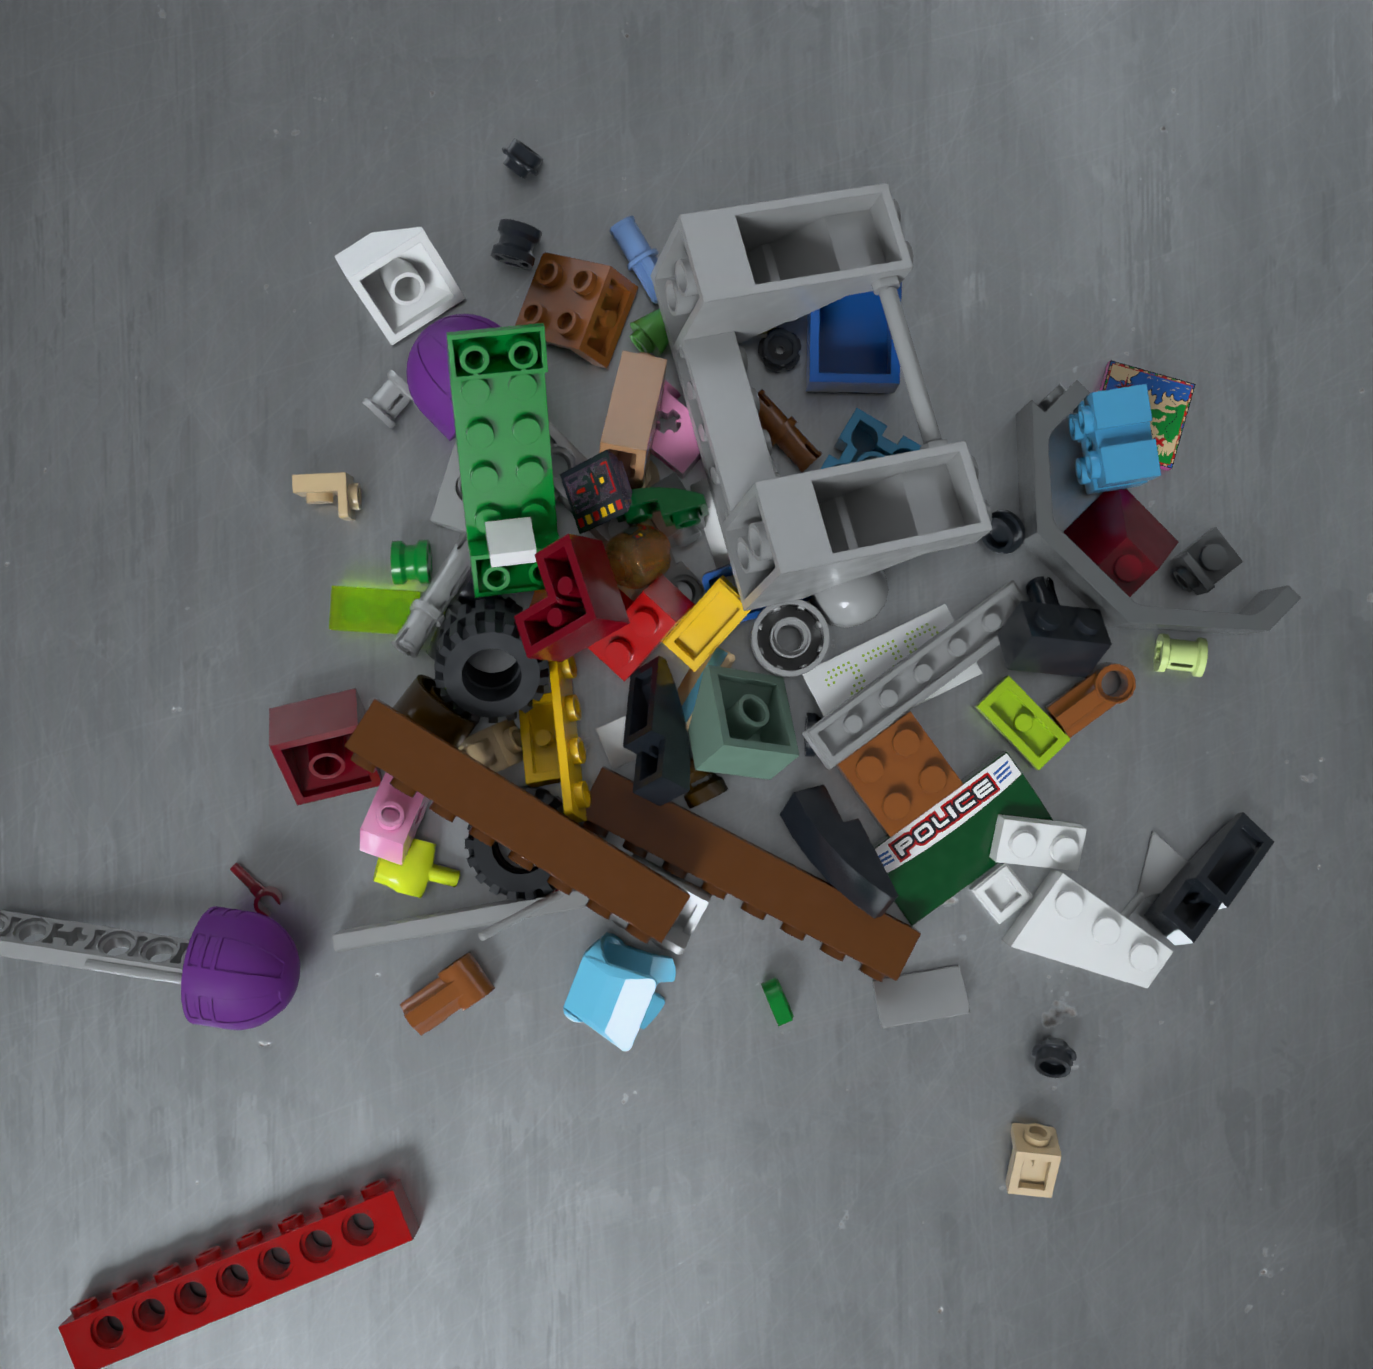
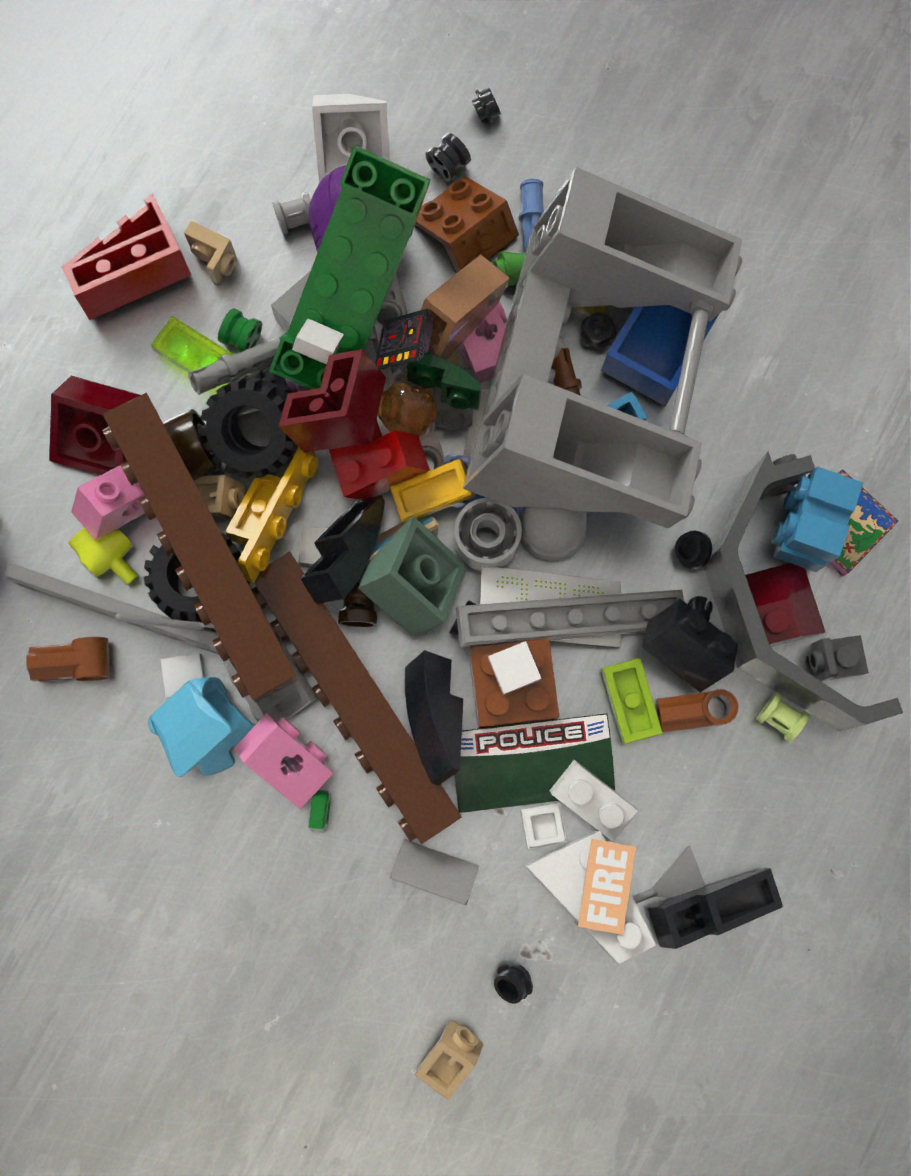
camera: 20 degrees right, 10 degrees down
none -> red wedge [62,193,191,320]
none -> white tile [160,653,205,699]
none -> bright pink brick [234,713,333,810]
none -> white tile [488,641,542,695]
none -> light nougat sticker [578,839,636,935]

